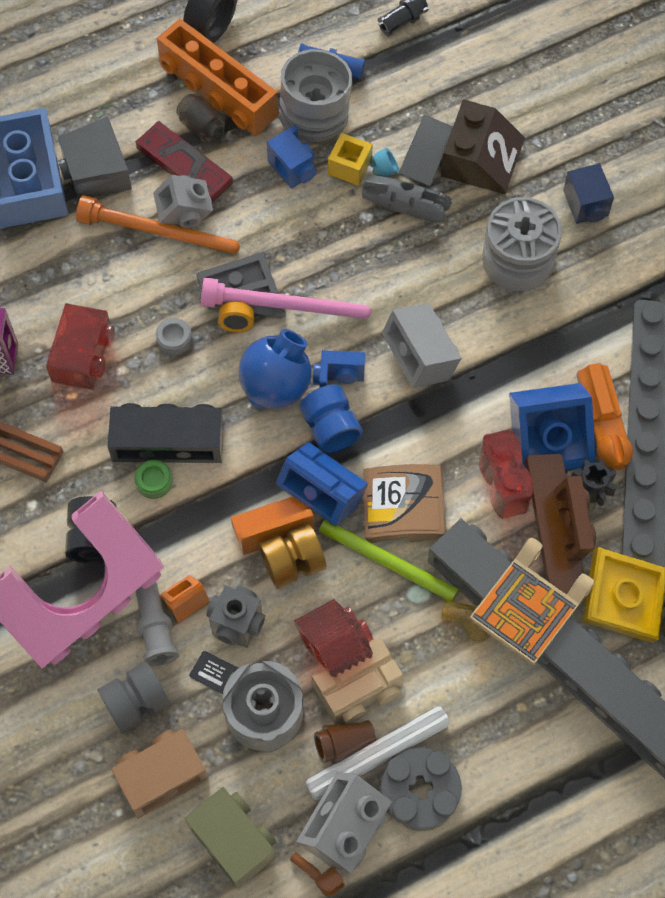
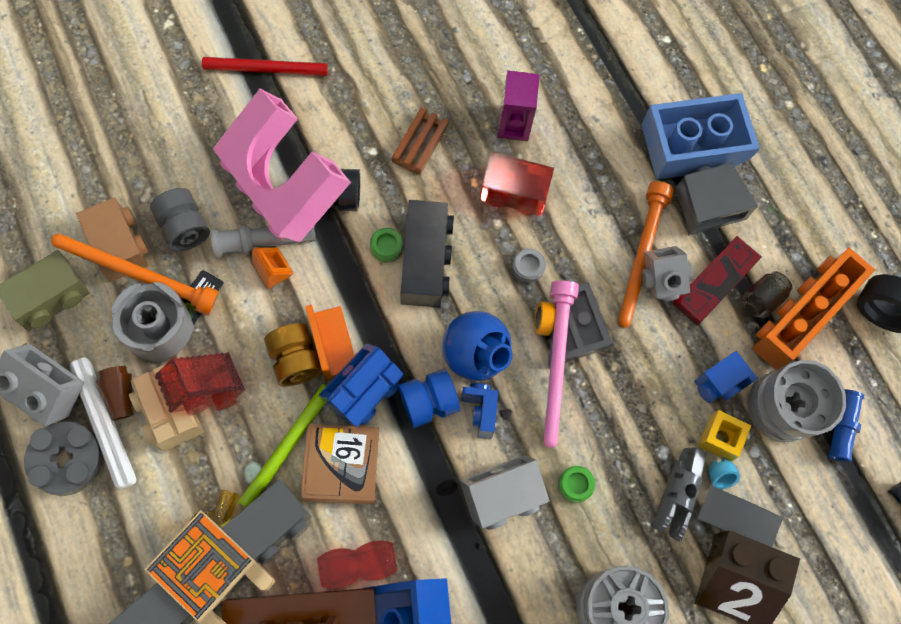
camera: 85 degrees right, 5 degrees up
dark grey brick [206,585,266,648] -> none
none -> orange piece [51,234,219,316]
none -> bright green tile [558,466,595,503]

